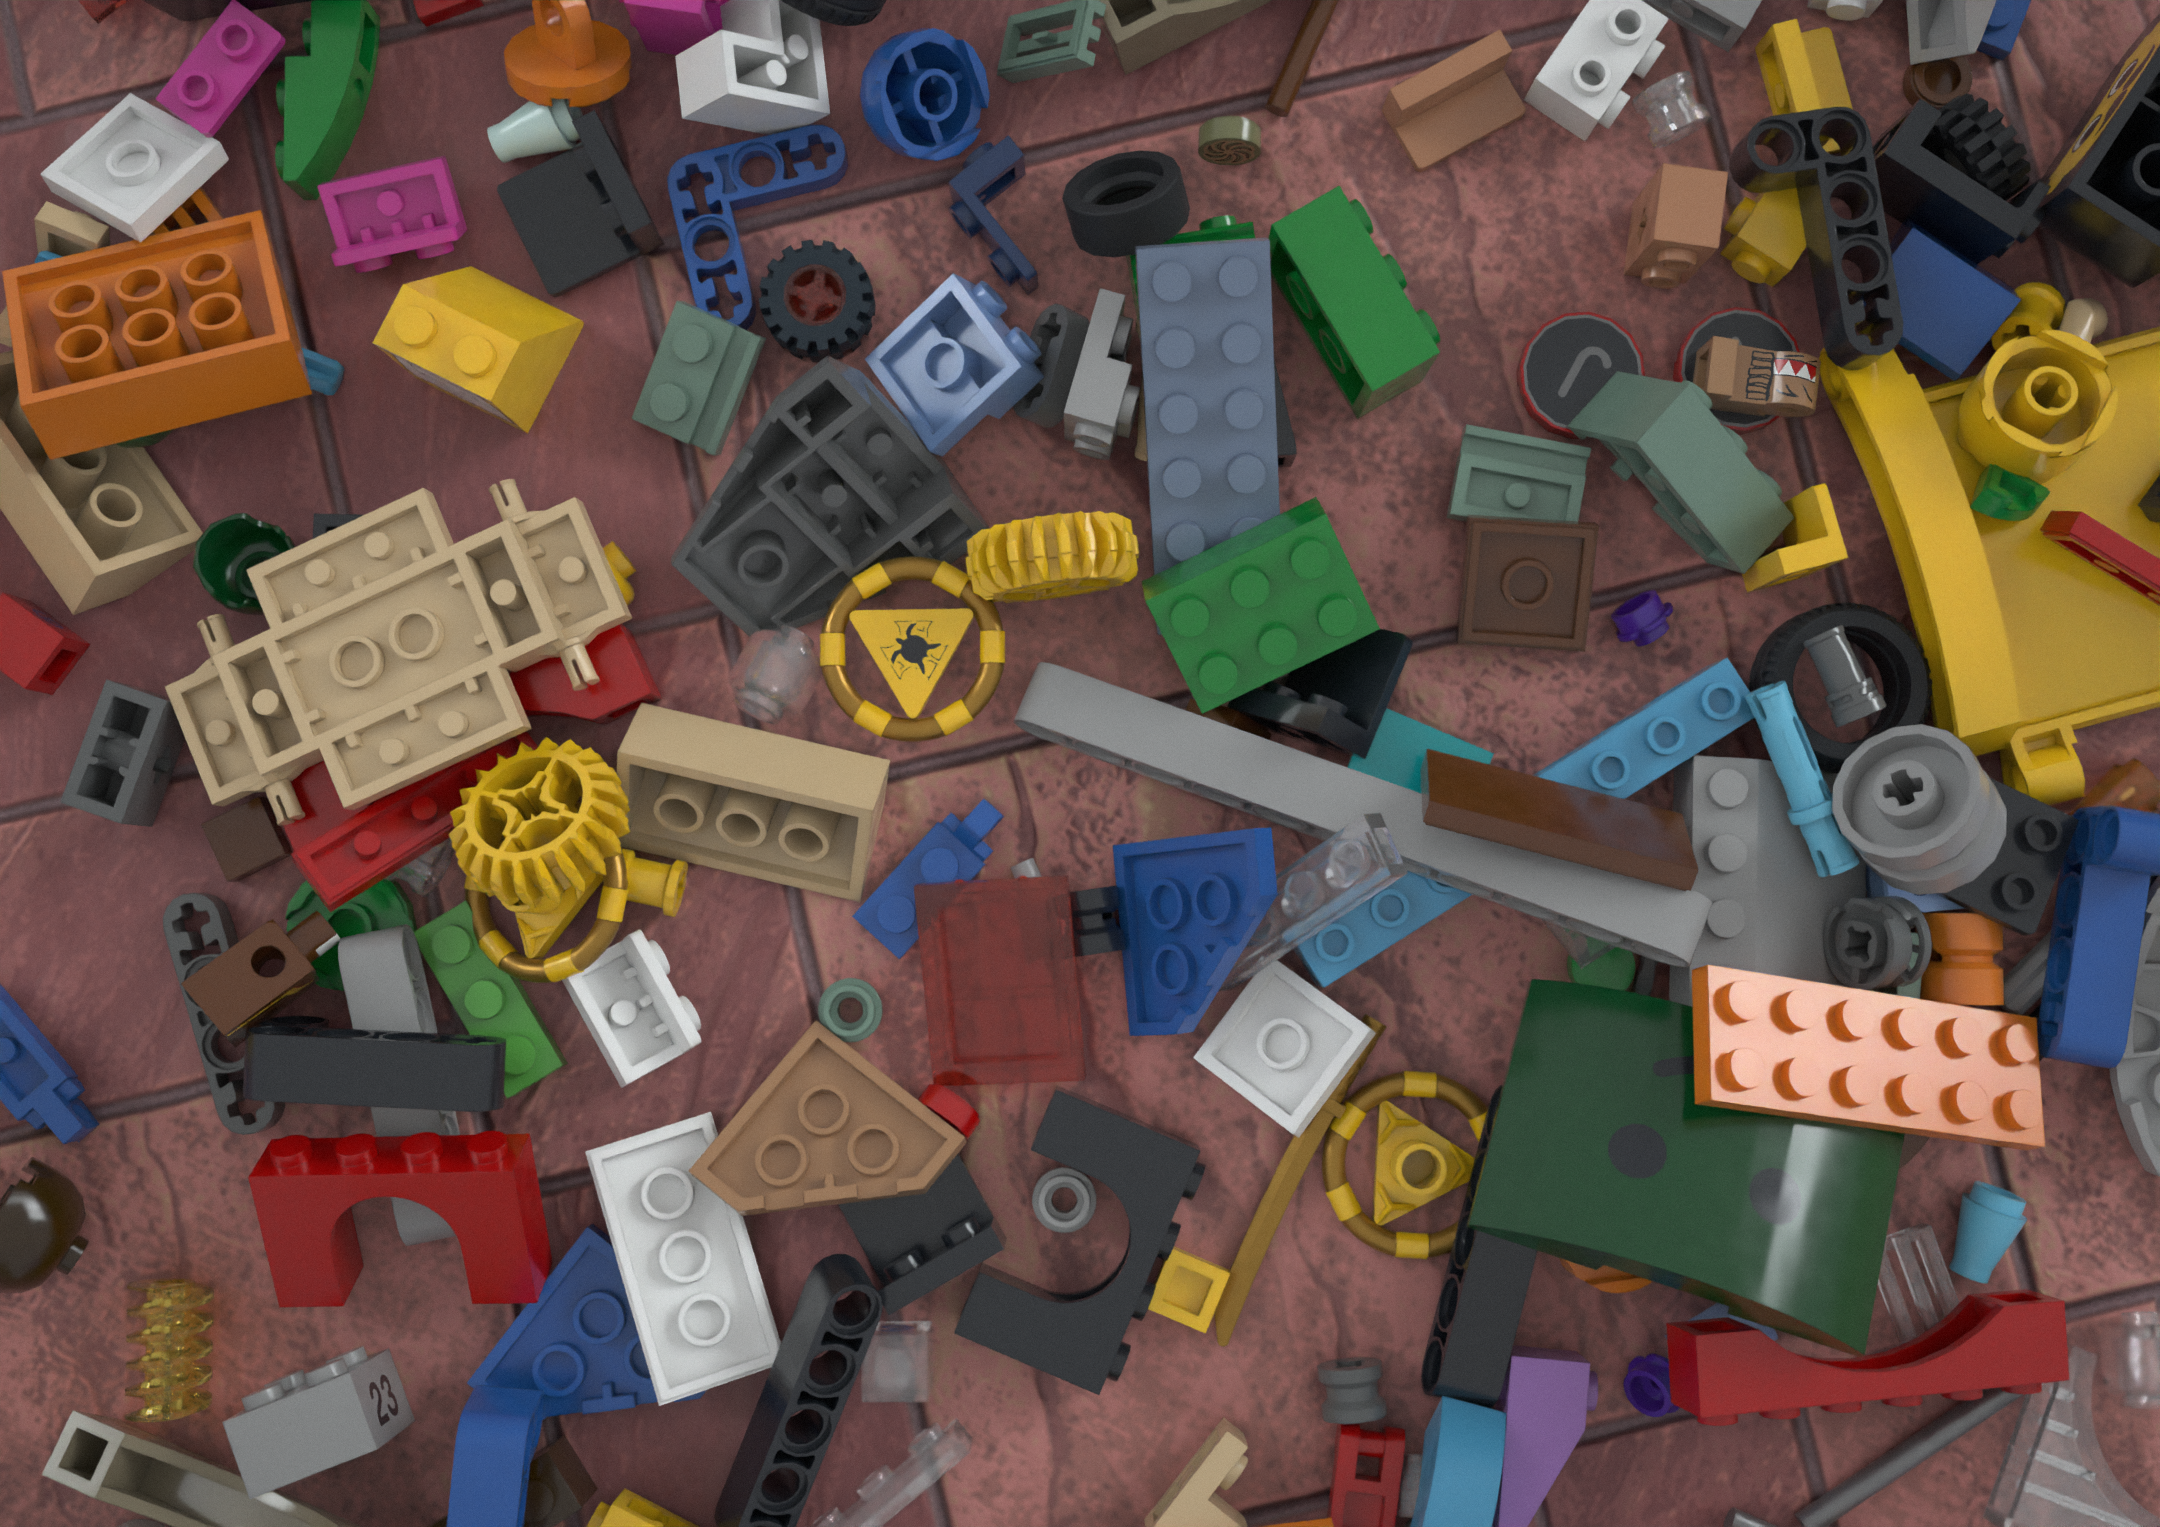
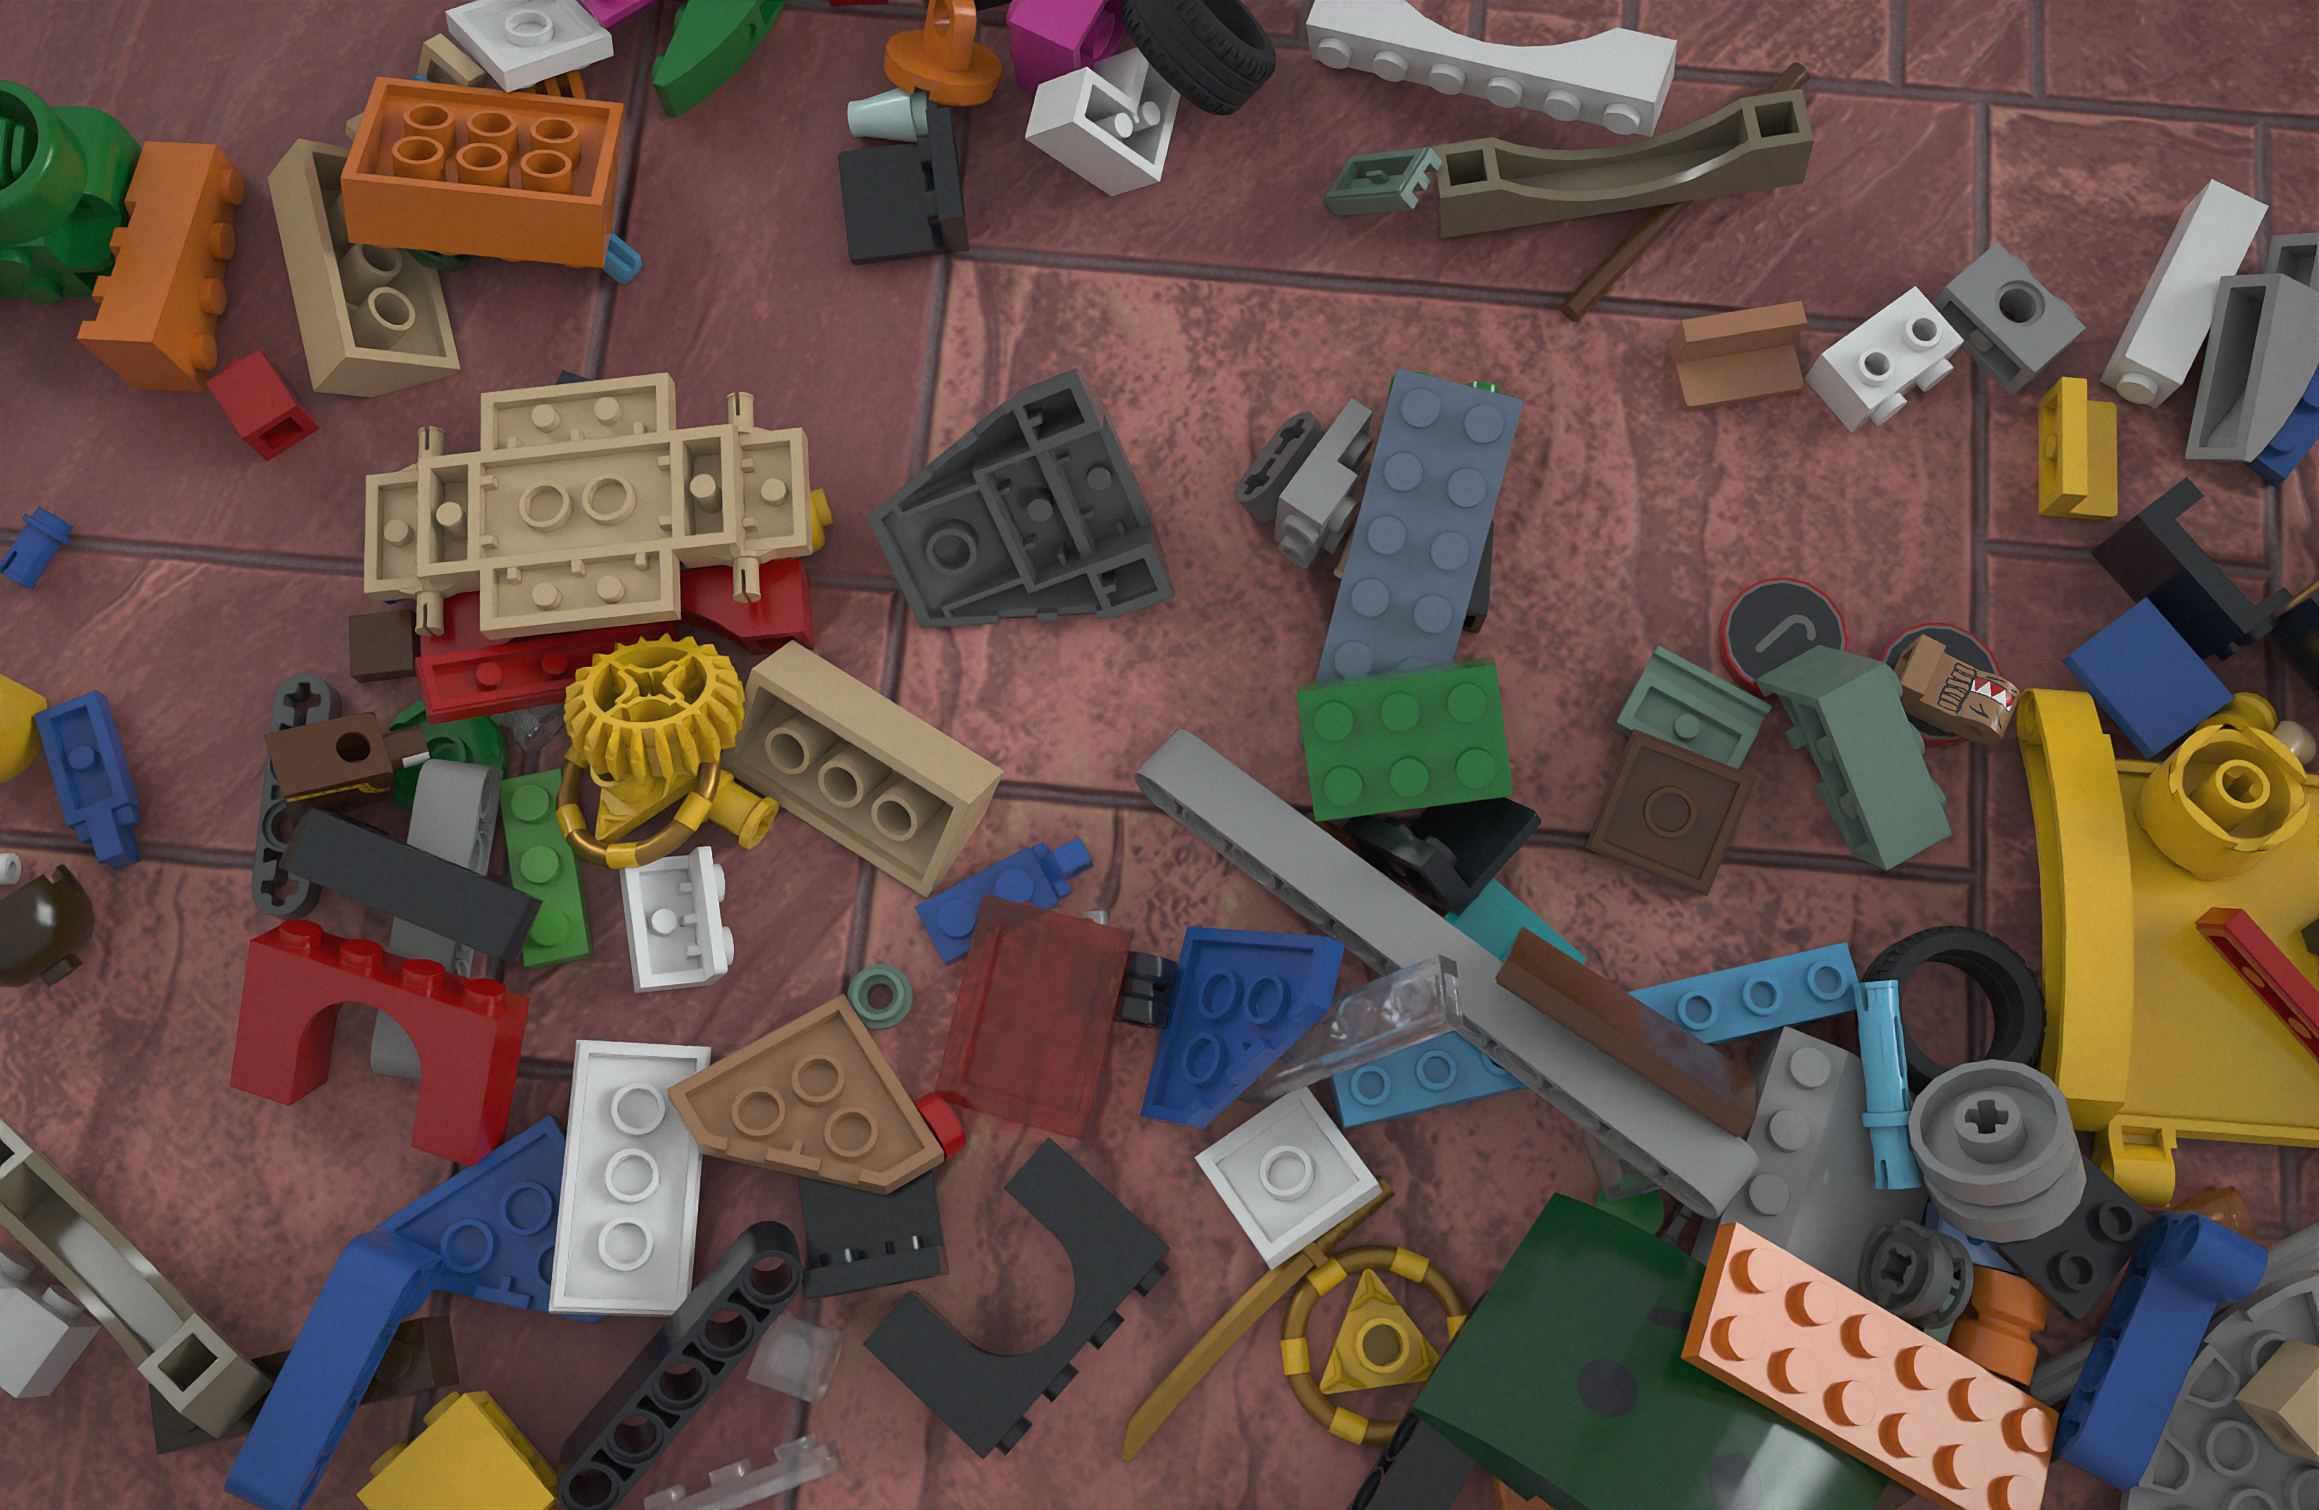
camera: 20 degrees right, 10 degrees down
dark grey brick [60,679,185,827] -> none
clear yellow piece [124,1278,214,1423] -> none
dark green hair [193,513,296,615] -> none
light grey brick [222,1346,415,1499] -> none
dark pink bracket [317,156,467,273] -> none
yellow slope [372,266,584,434] -> none
sand green plate [631,301,766,456] -> none
blue beam [667,125,848,330] -> none
clear head [728,626,823,724] -> none
black wheel [759,240,876,362] -> none
piece [820,556,1005,742] -> none
blue cylinder [859,28,990,161] -> none
medium blue plate [865,273,1044,457] -> none
dark blue bracket [948,135,1038,295] -> none
yellow gear [965,511,1139,603] -> none
light grey plate [1032,1167,1096,1233] -> none
black tyre [1062,150,1190,258] -> none
yellow tile [1148,1246,1230,1334] -> none
olive tile [1198,116,1261,165] -> none
green brick [1268,186,1440,419] -> none
dark purple plate [1611,590,1673,647] -> none
nougat brick [1623,163,1728,289] -> none
clear wheel [1632,71,1711,148] -> none
yellow brick [1720,188,1806,287] -> none
black beam [1729,107,1903,370] -> none
yellow panel [1742,483,1848,593] -> none
dark grey pin [1802,625,1887,728] -> none
reddish brown tile [1903,56,1973,110] -> none
black tyre [1921,94,2031,201] -> none
green tile [1970,464,2050,521] -> none

